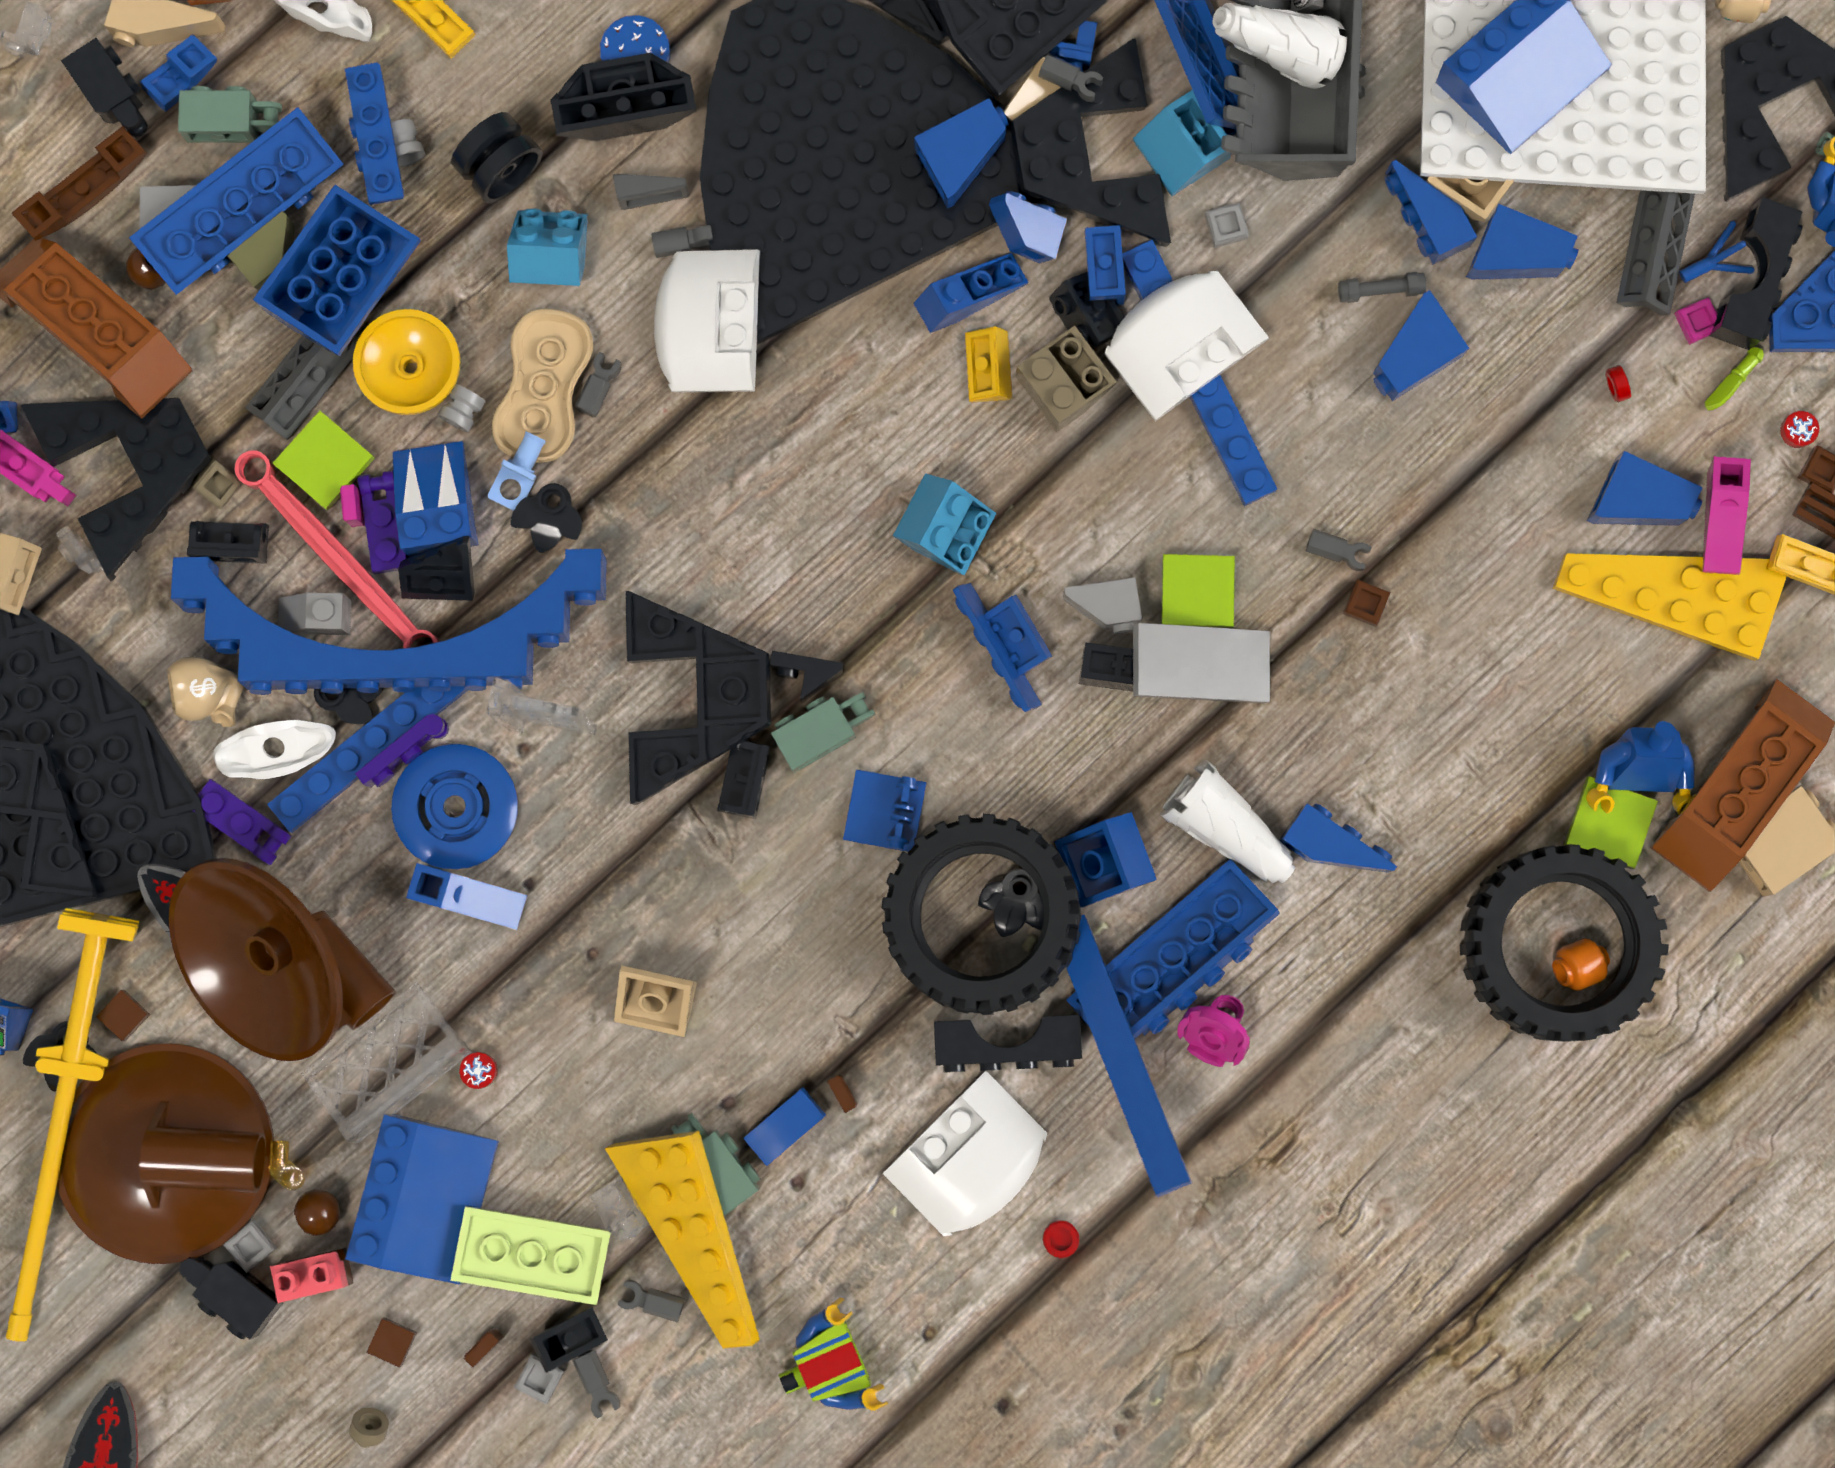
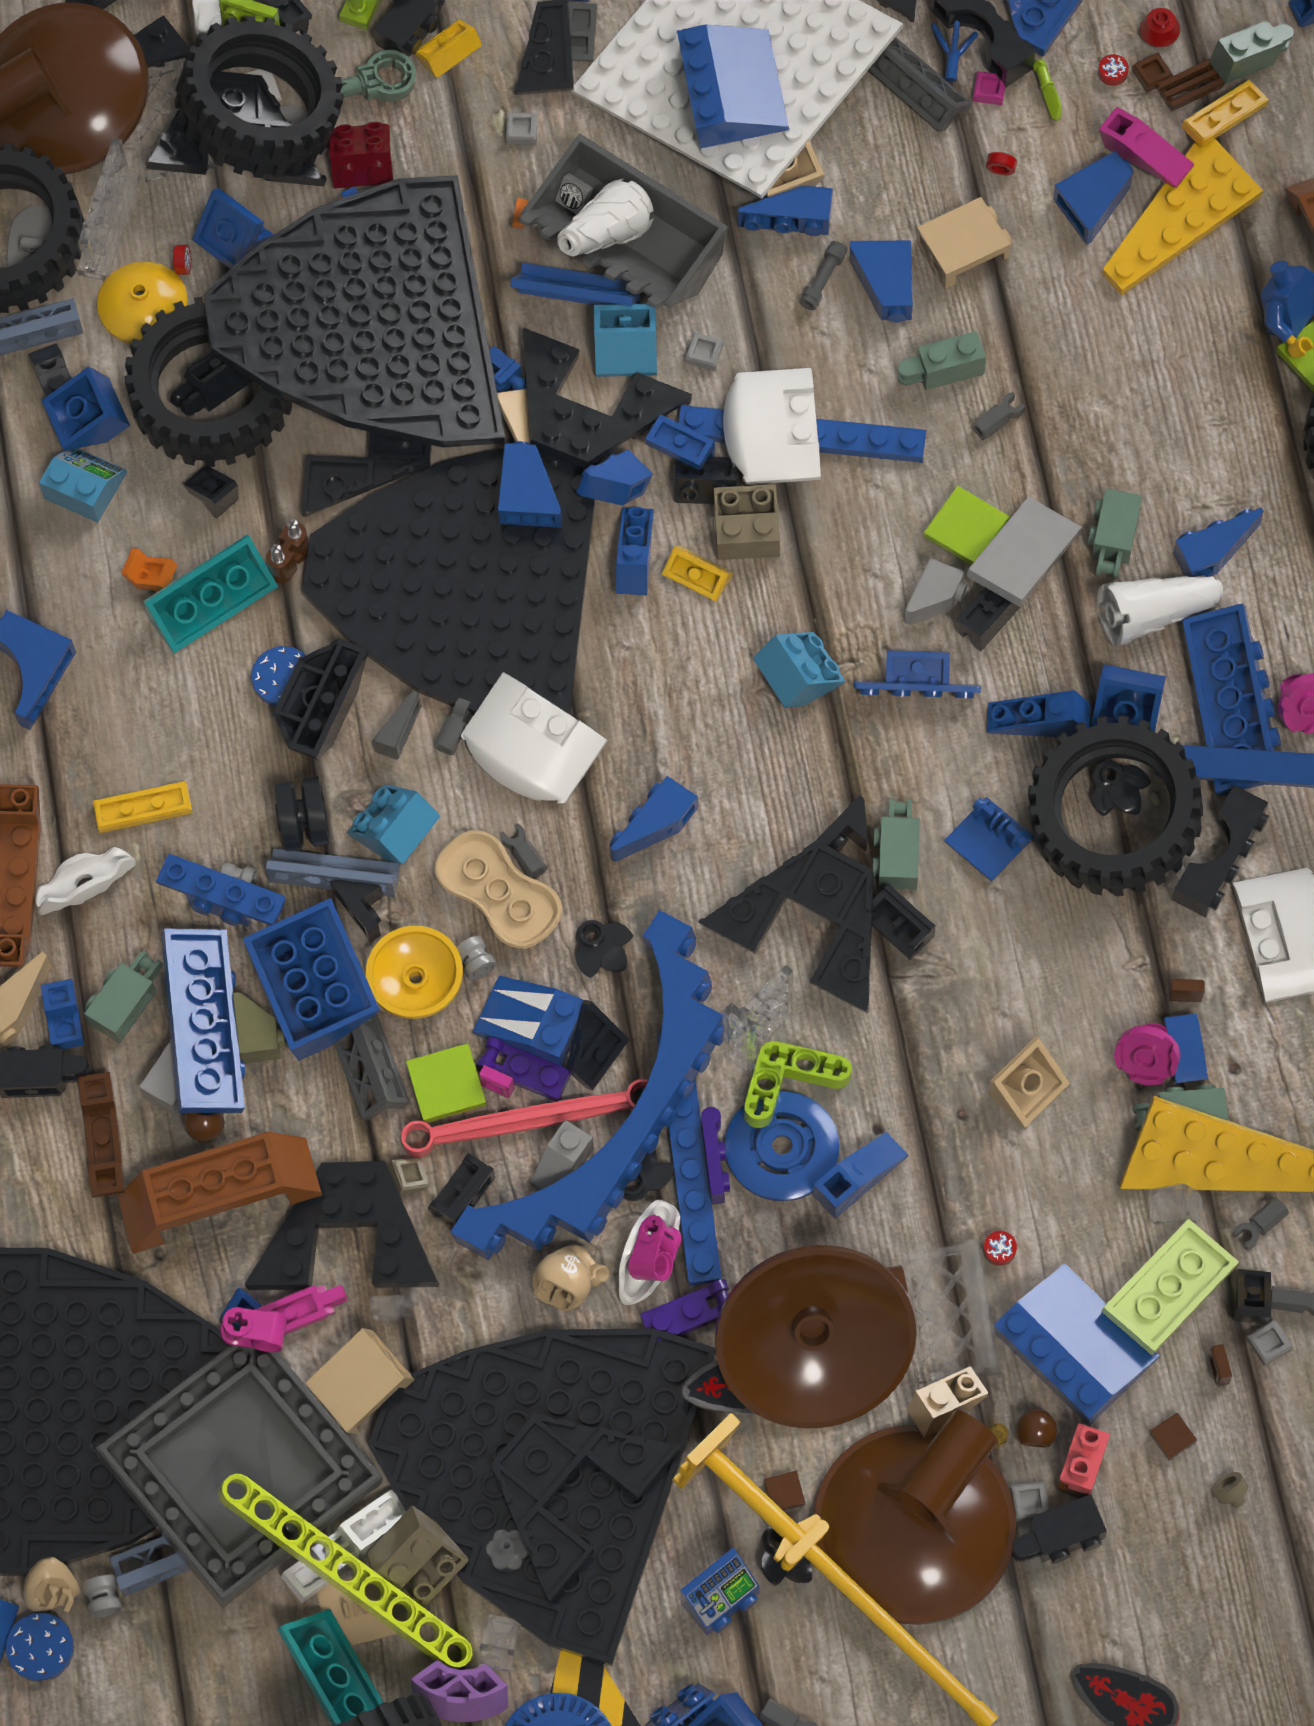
camera: 55 degrees left, 15 degrees down
light blue bracket [488,431,546,511] -> none
dark grey bar [1038,54,1103,102] -> none
reddish brown tile [1343,579,1391,627] -> none
blue slope [1466,204,1579,280] -> none
none -> sand blue fence [266,848,400,898]
none -> black slope [331,880,383,942]
none -> blue slope [609,776,698,862]
none -> dark pink piece [628,1215,682,1281]
none -> lime beam [744,1041,852,1128]
none -> sand green brick [898,331,986,390]
none -> tan slope [906,1366,988,1437]
none -> tan panel [916,197,1012,289]
none -> blue slope [987,690,1090,737]
none -> sand green brick [1088,488,1143,579]
none -> dark pink tile [1114,1023,1181,1086]

